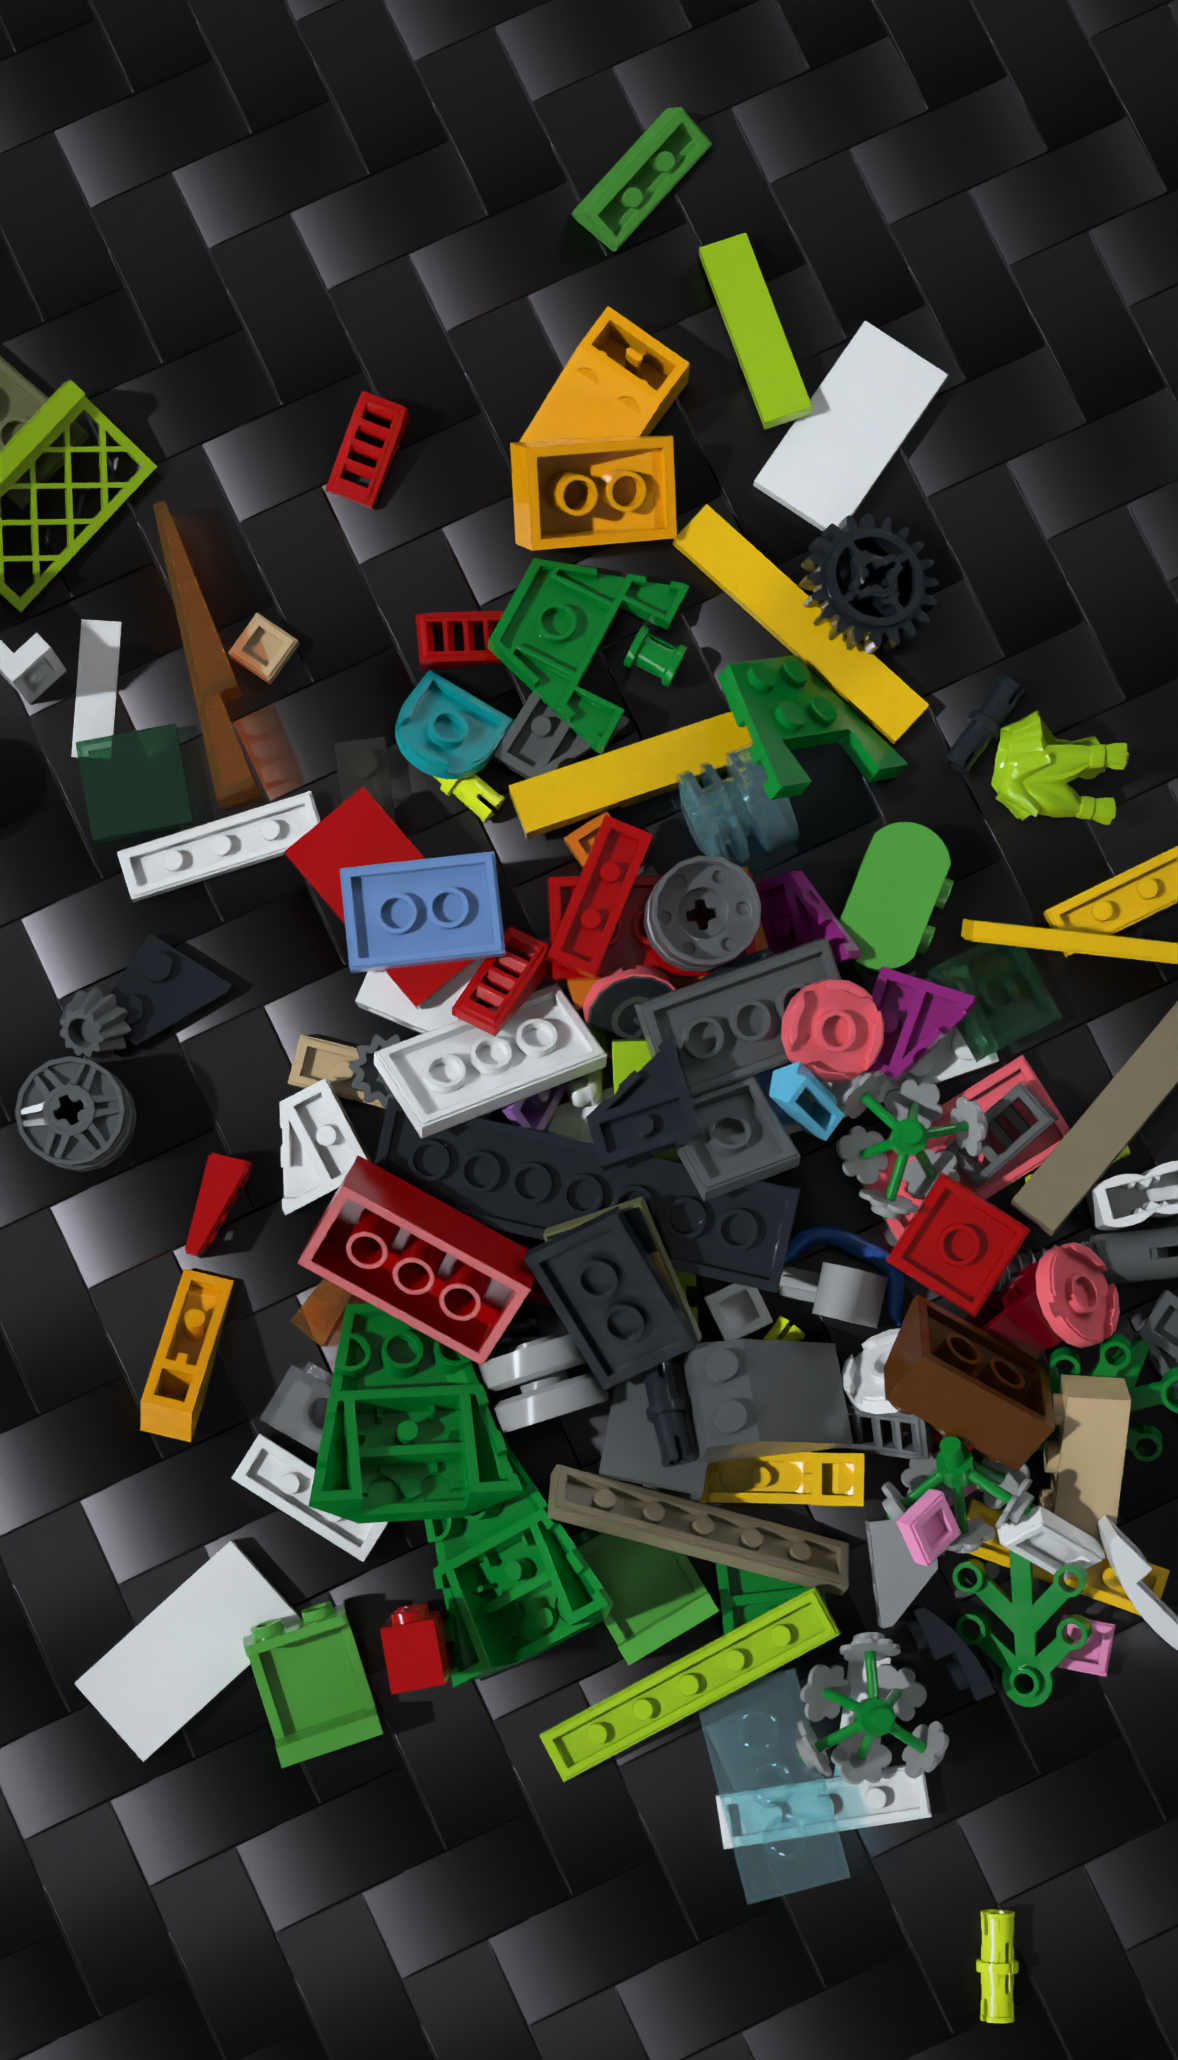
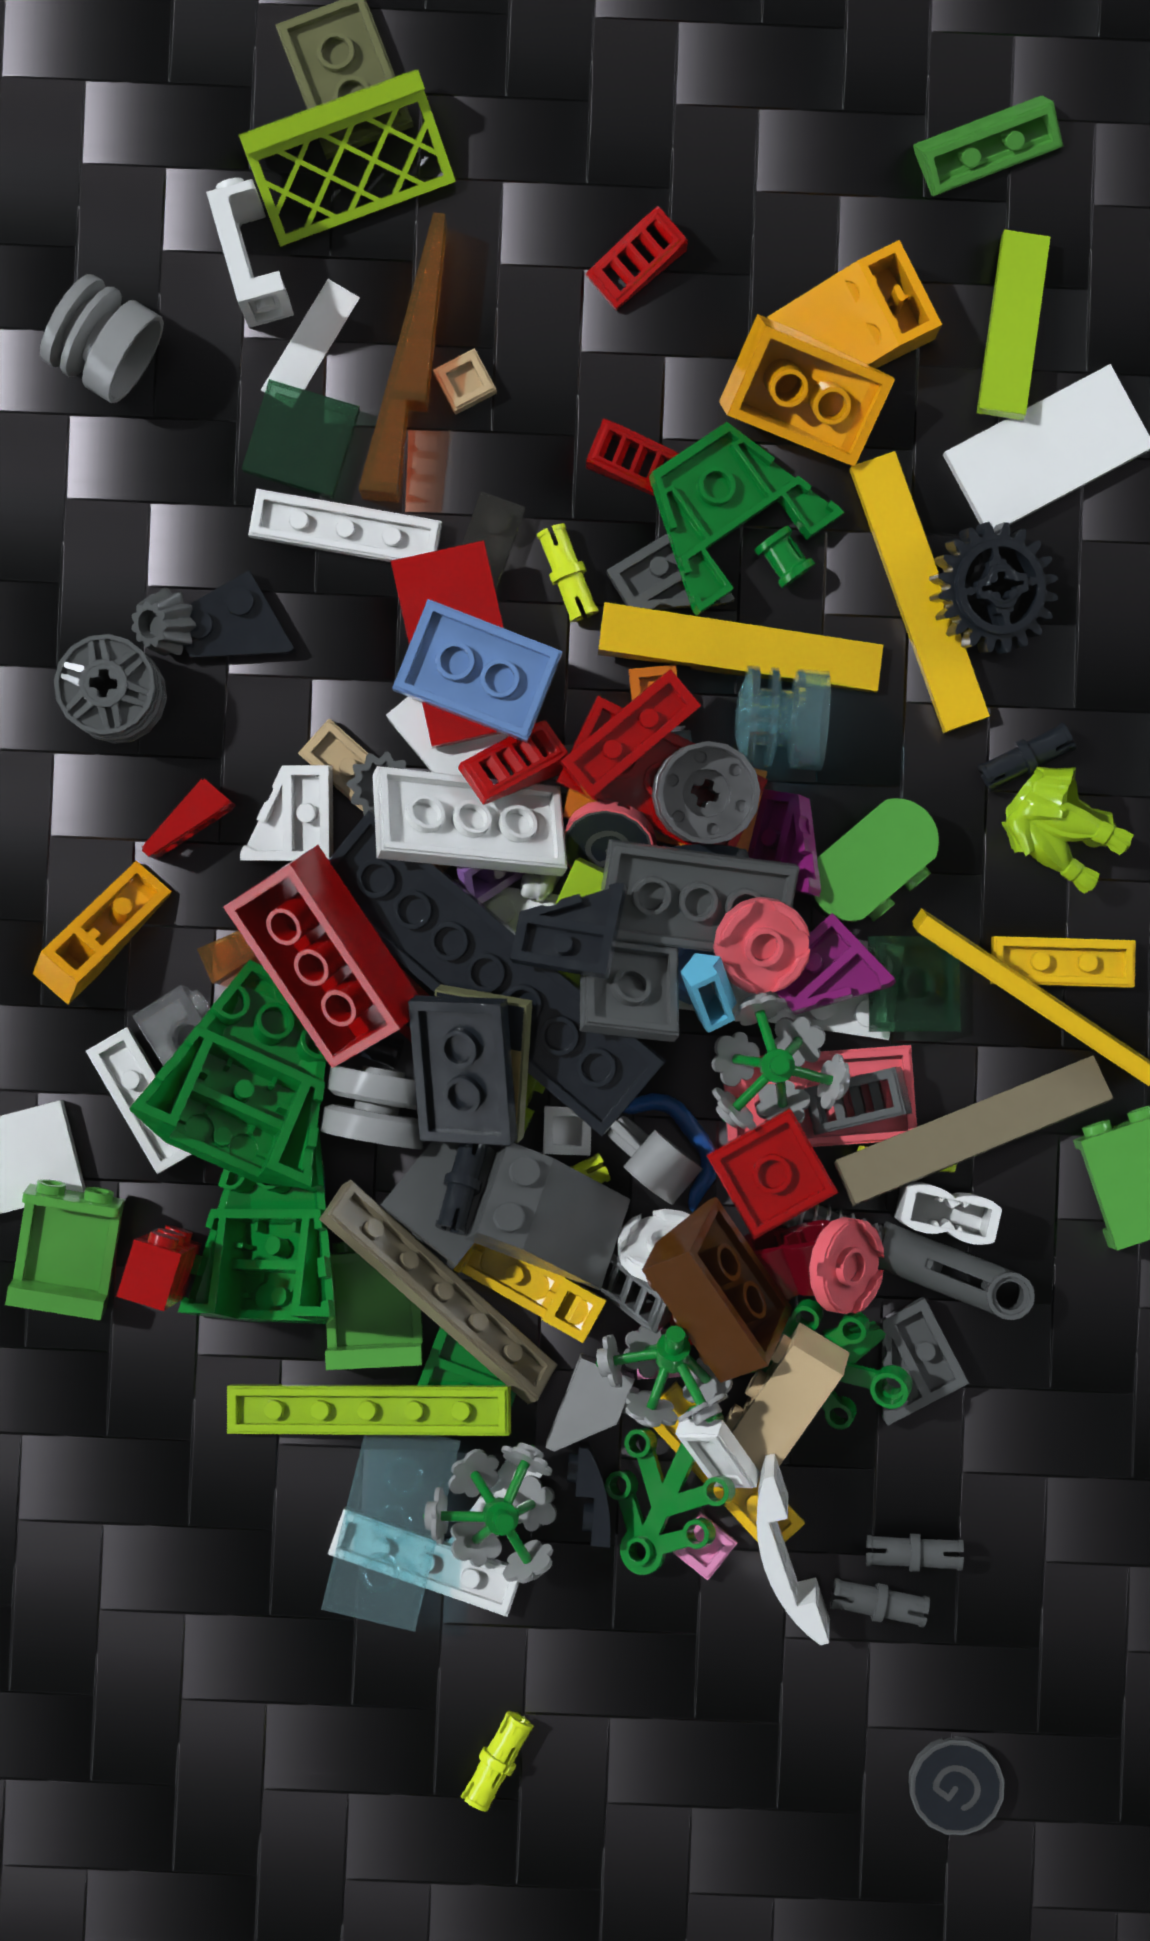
camera: 25 degrees right, 5 degrees up
teal tile [395,670,515,779] -> none
green wing [718,655,908,800] -> none
bright pink tile [896,1489,961,1567] -> none

